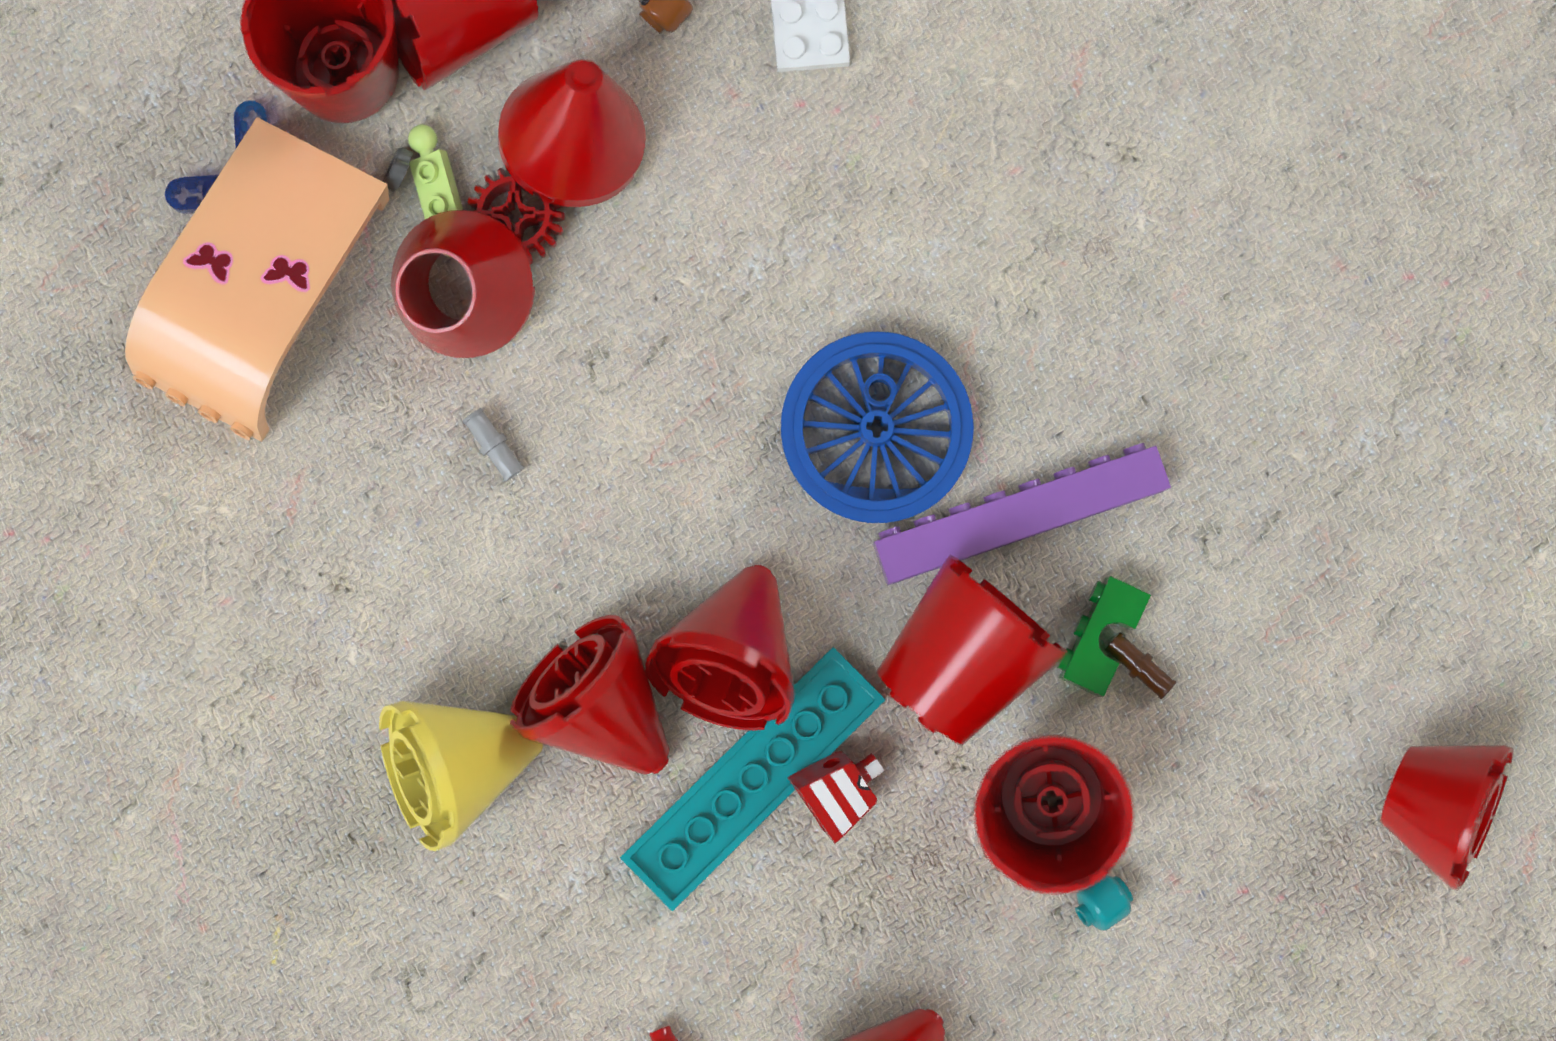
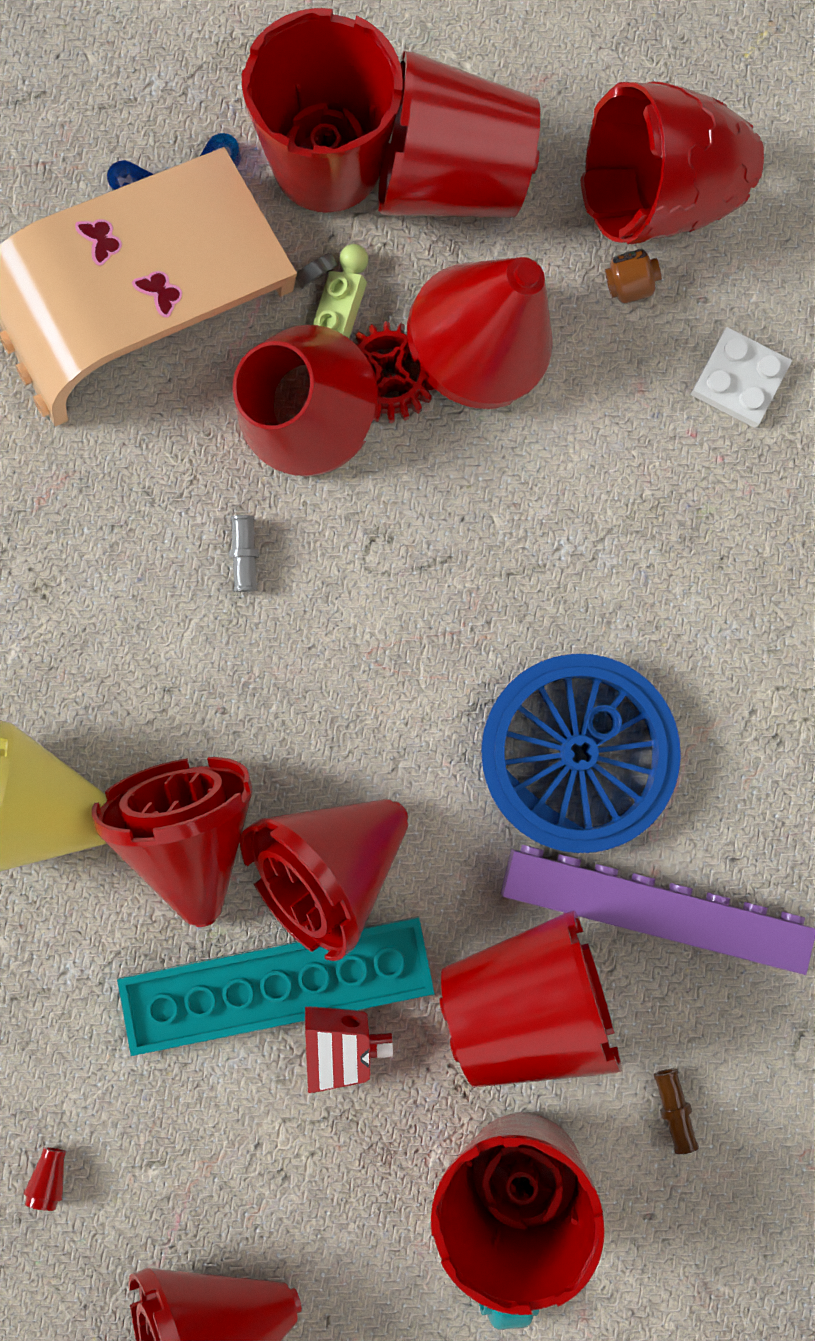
camera: 35 degrees right, 0 degrees up
green arch [1057,576,1151,697] -> none

